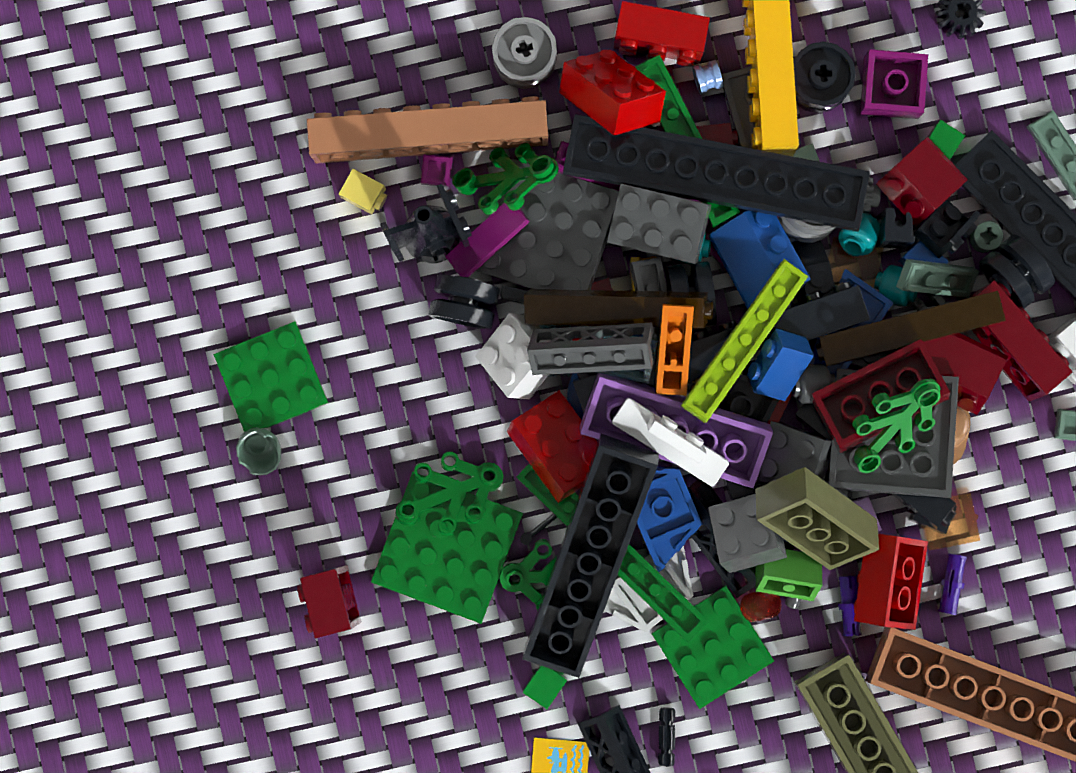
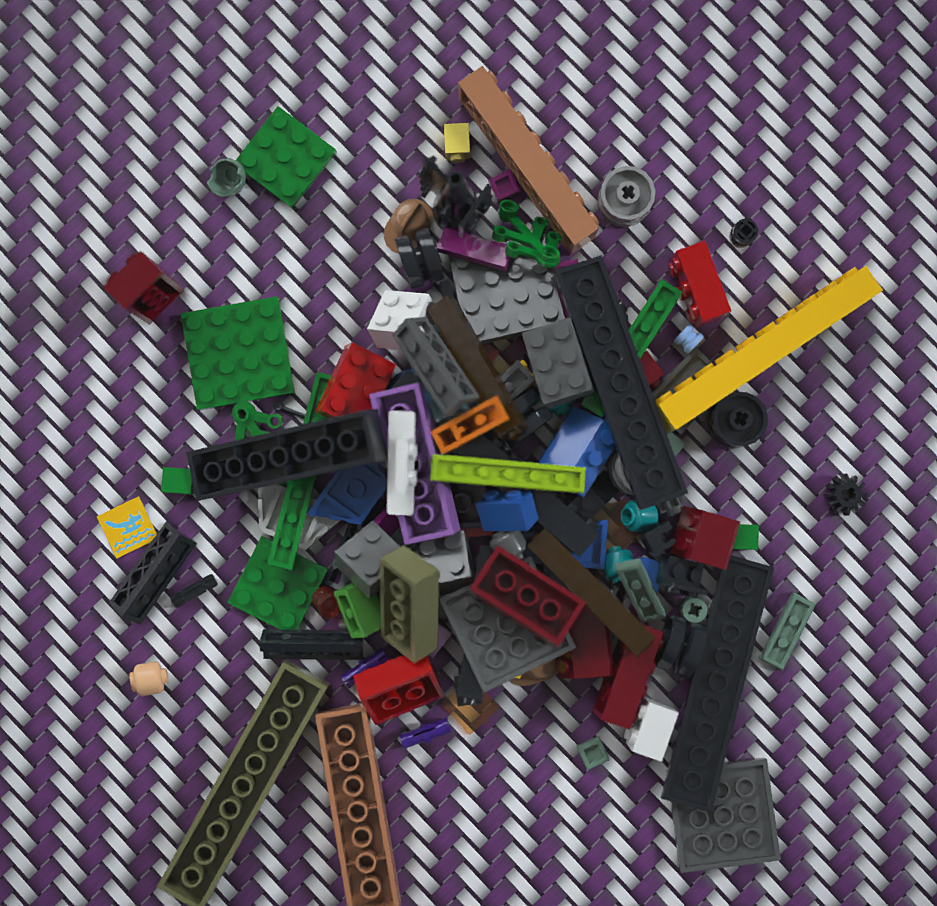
camera: 55 degrees right, 0 degrees up
green plant [395,452,504,536] -> none
red brick [559,49,666,136] -> none
green plant [852,379,941,473] -> none
magenta brick [860,49,929,119] -> none
none -> black fence [259,629,364,660]
none -> magenta tile [374,507,400,537]
none -> medium nougat piece [384,199,433,254]

